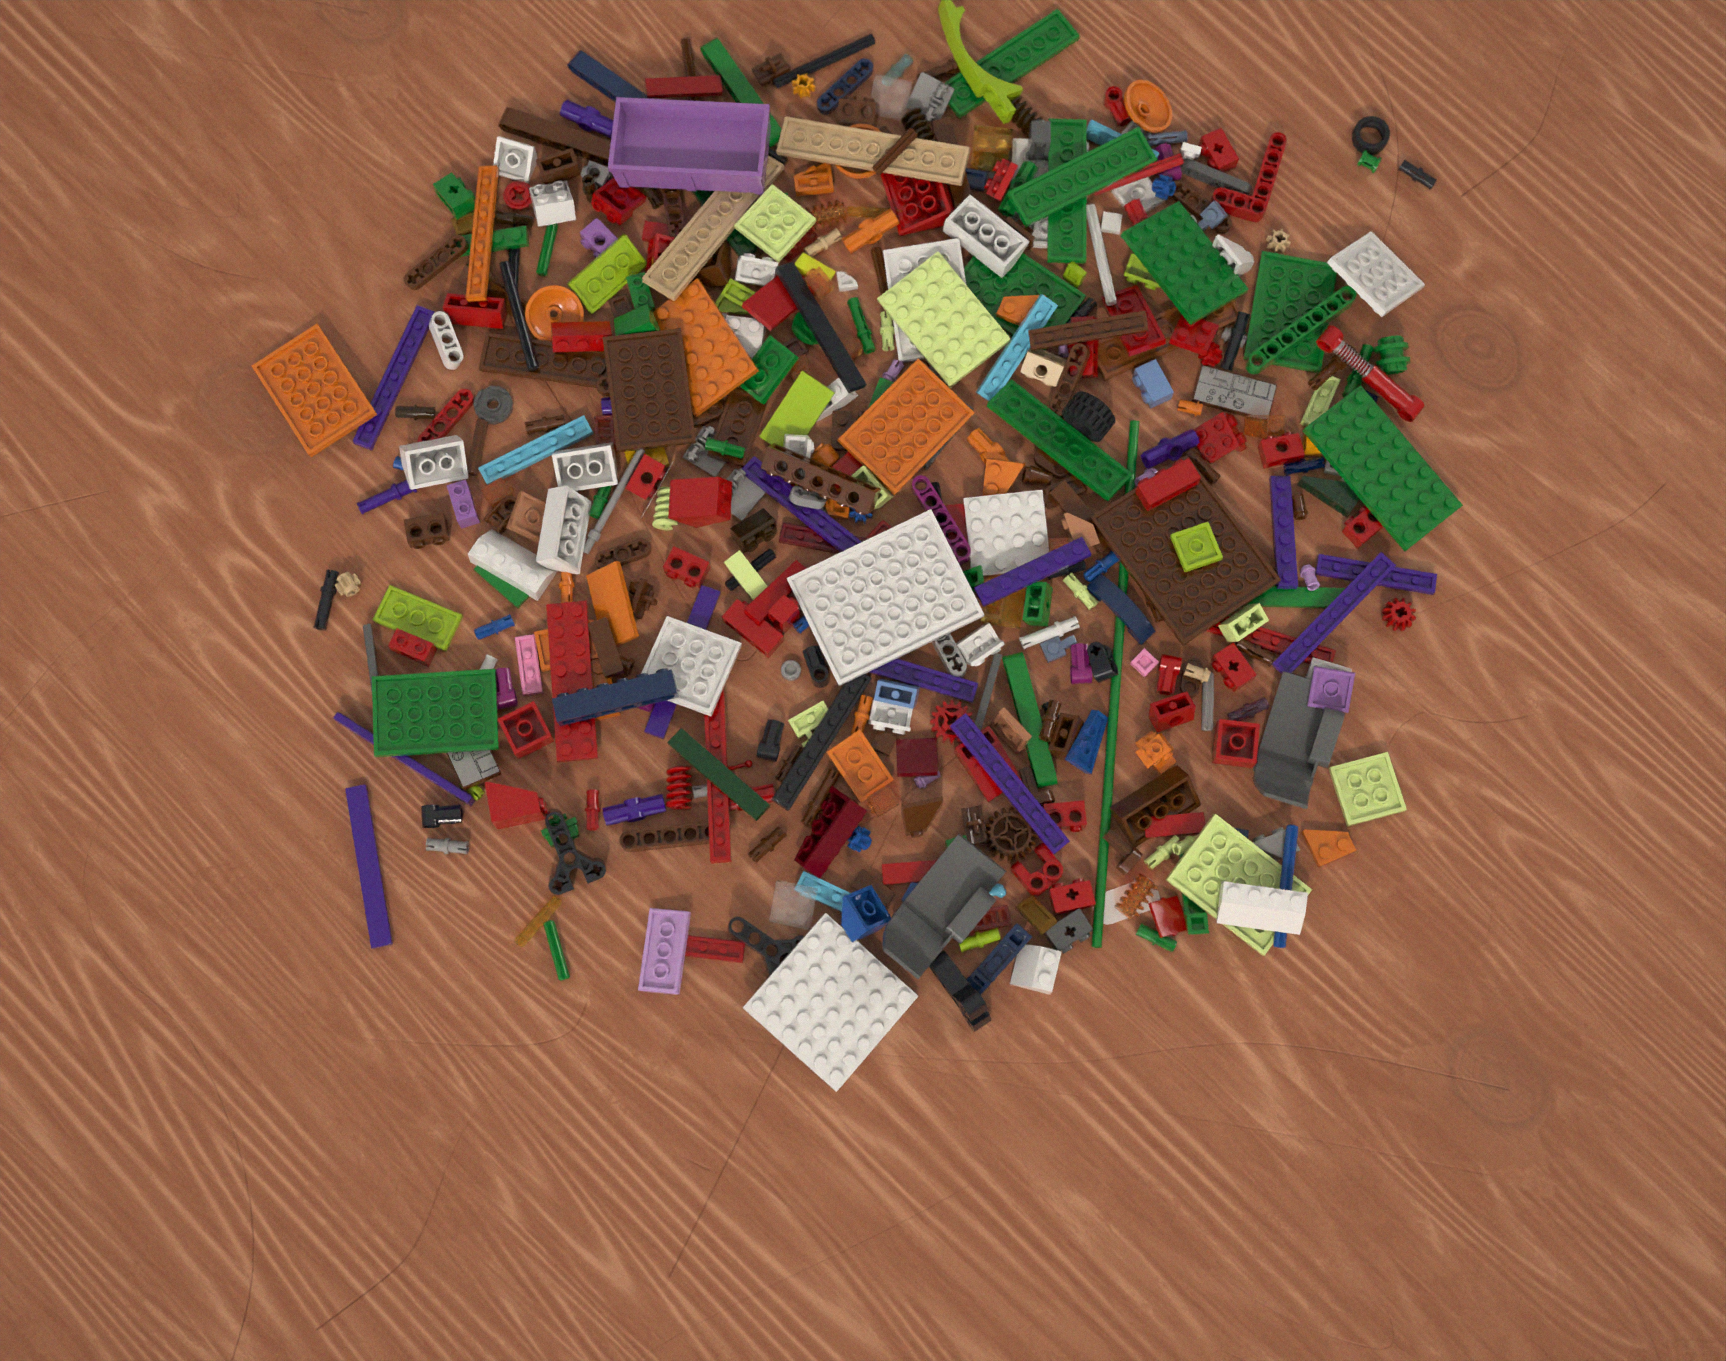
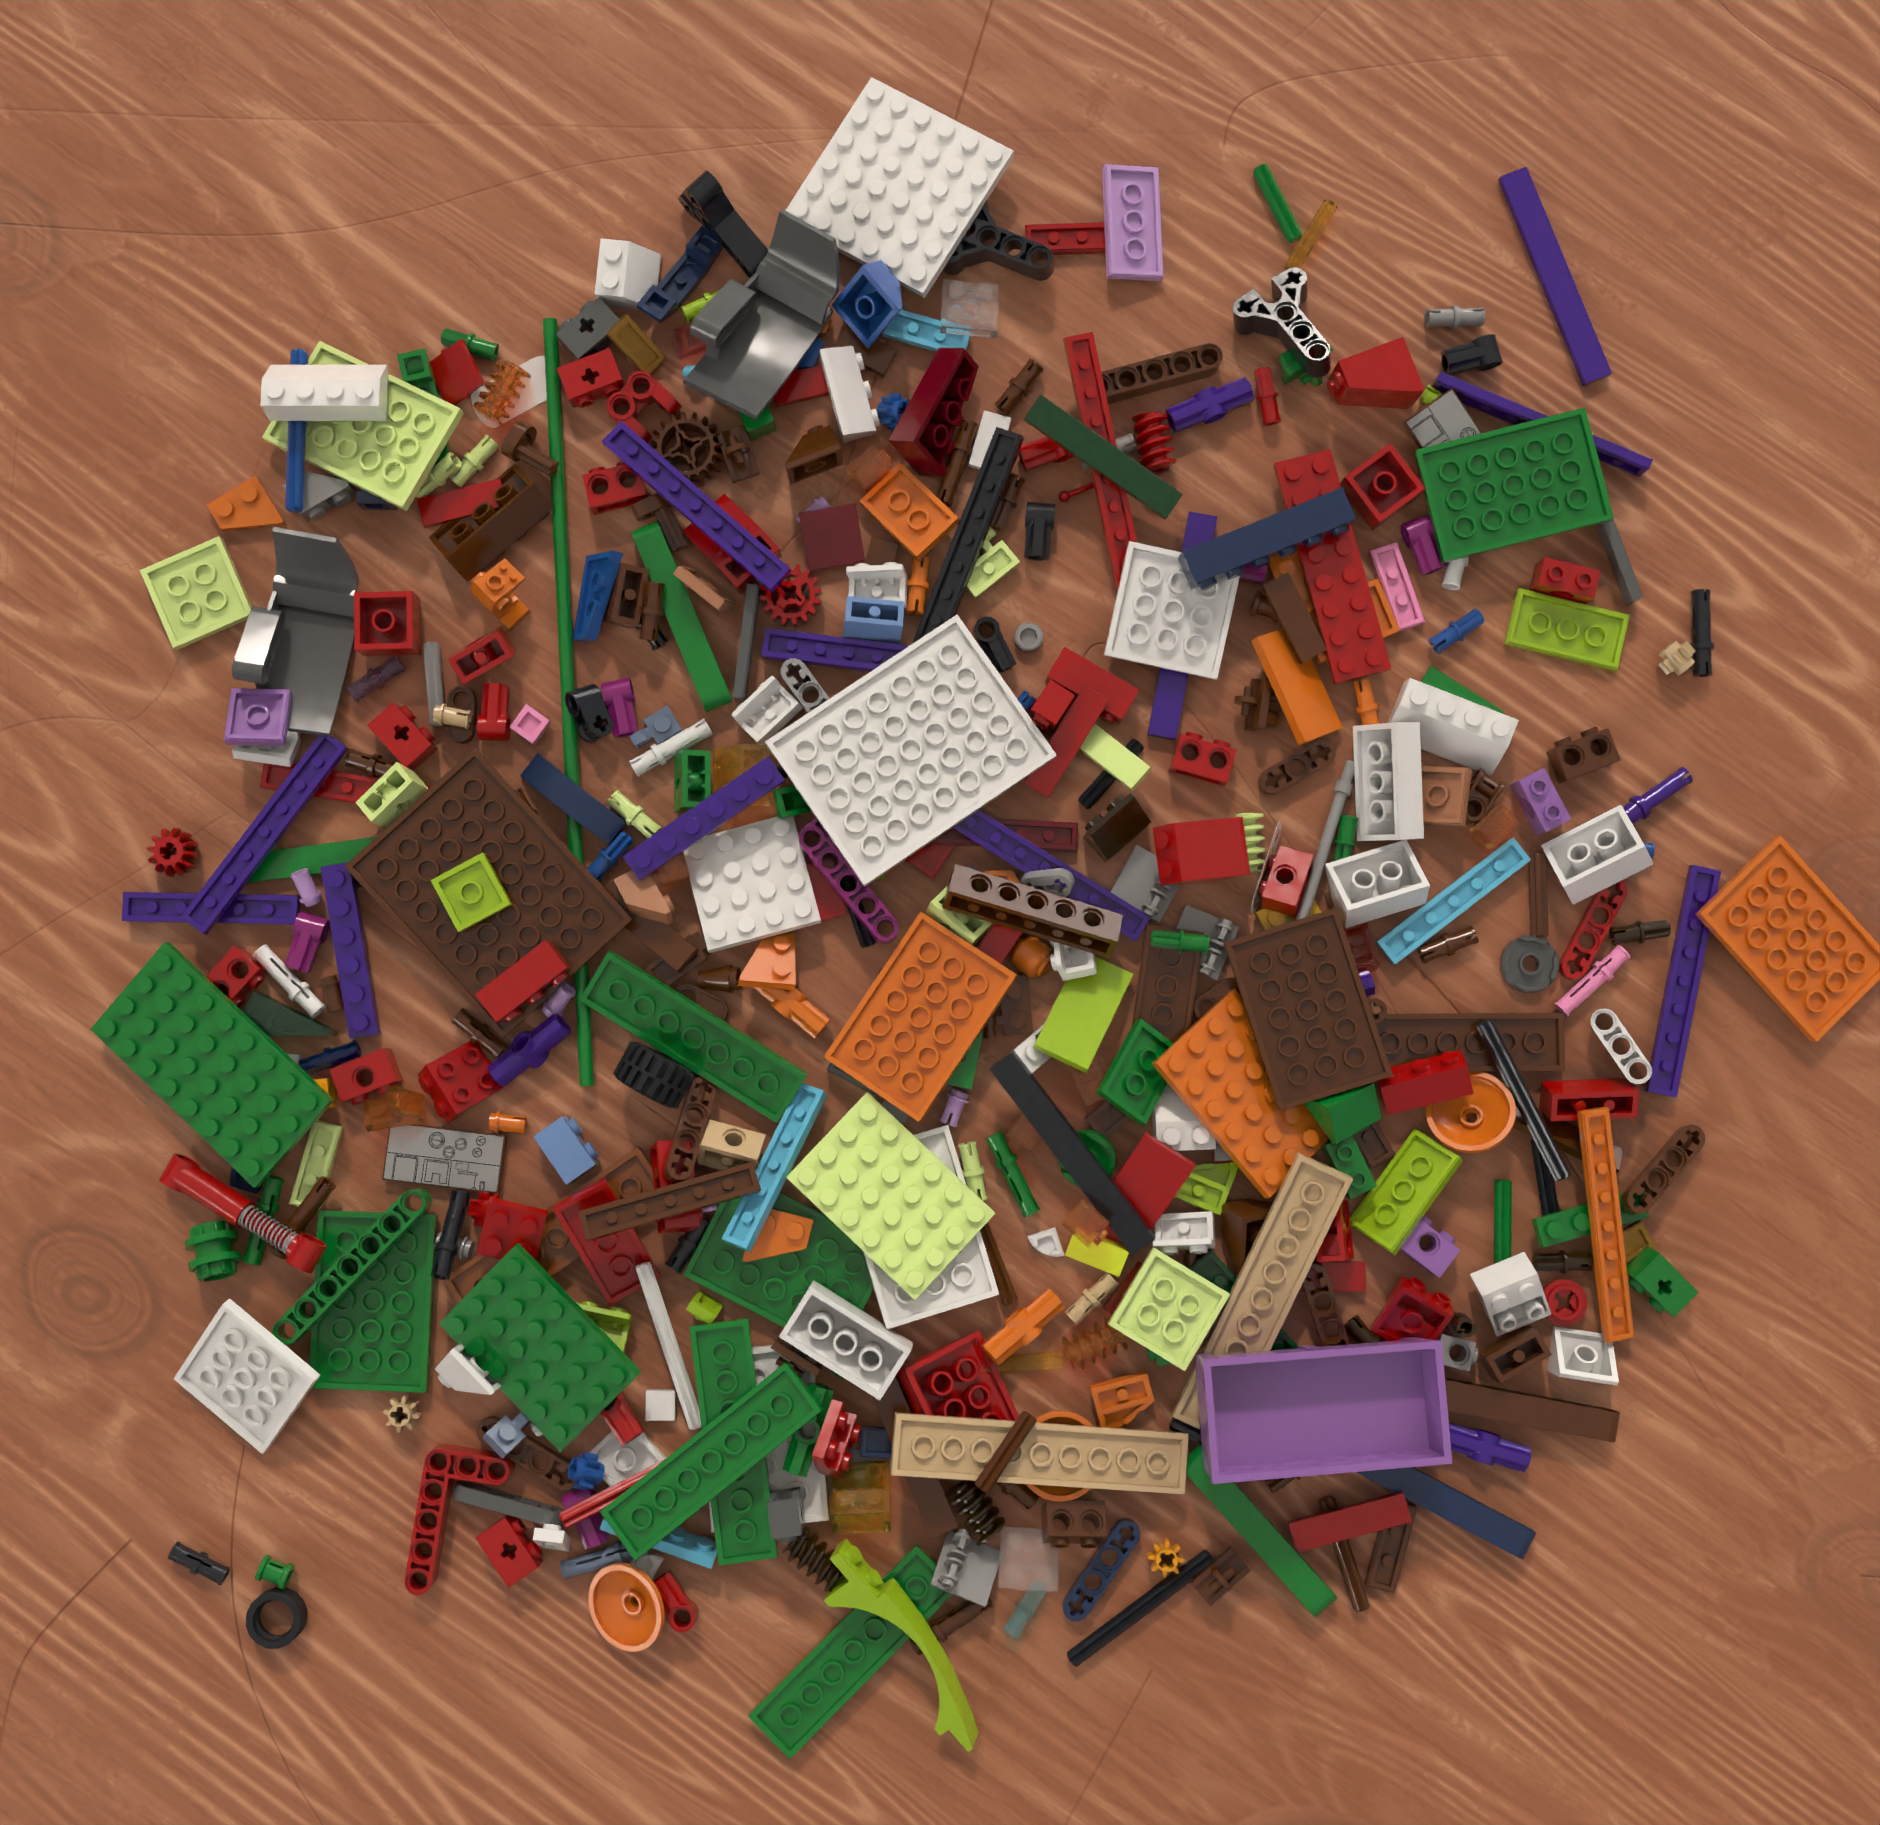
camera: 170 degrees right, 10 degrees up
none -> white pin [252,944,326,1019]
none -> magenta piece [284,911,330,973]
none -> white slope [820,346,880,443]
none -> white tile [968,410,1011,470]
none -> reddish brown tile [1364,1503,1417,1594]
none -> bright pink pin [1554,945,1631,1017]

